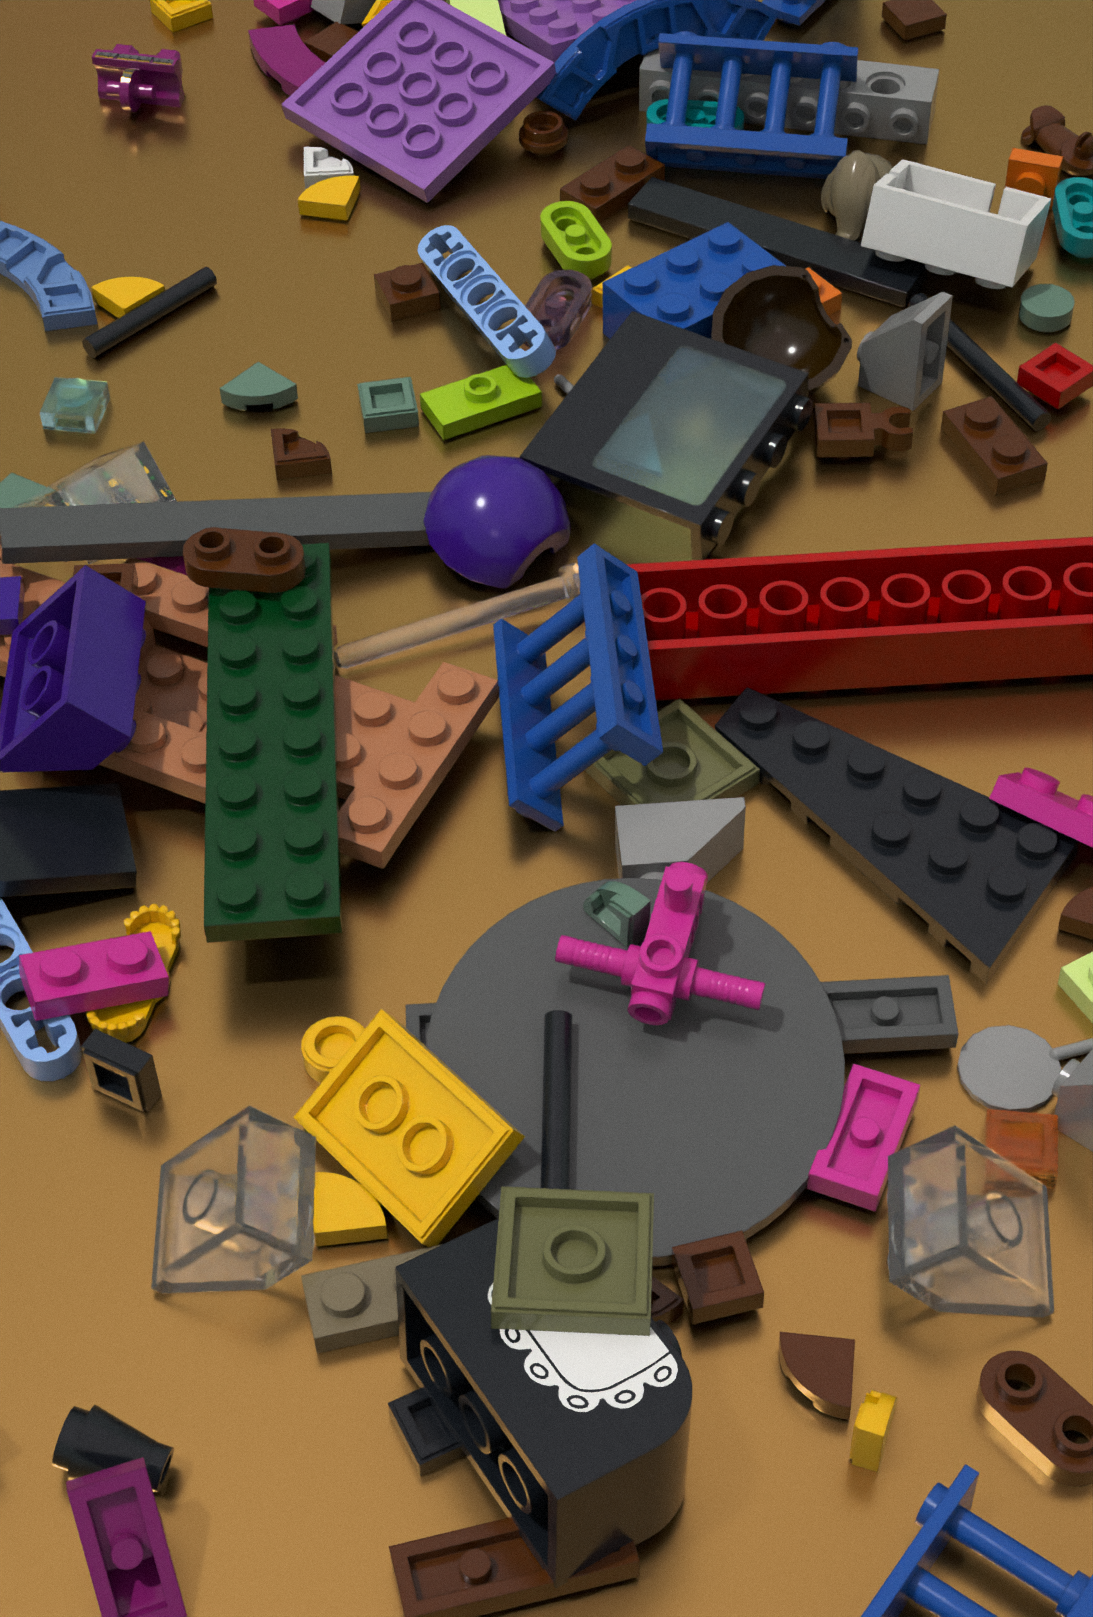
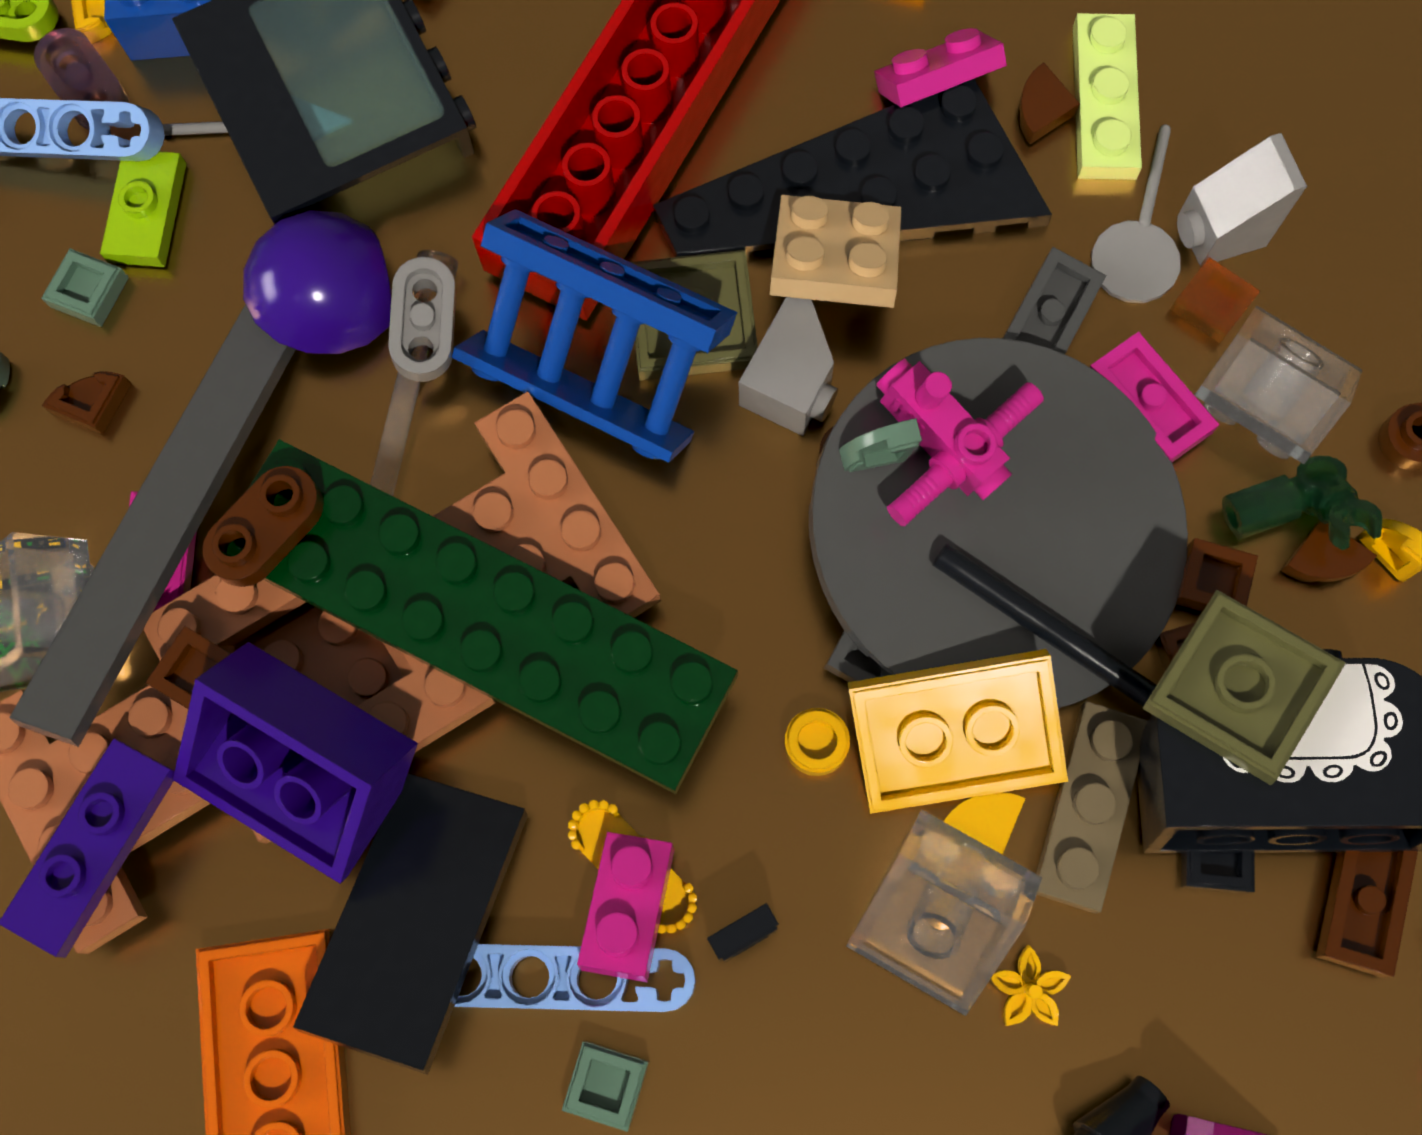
camera: 55 degrees left, 25 degrees up
none -> light grey plate [388,257,456,382]
none -> tan plate [769,195,901,308]
none -> yellow plant [988,945,1071,1026]
none -> clear green bar [1222,456,1383,550]

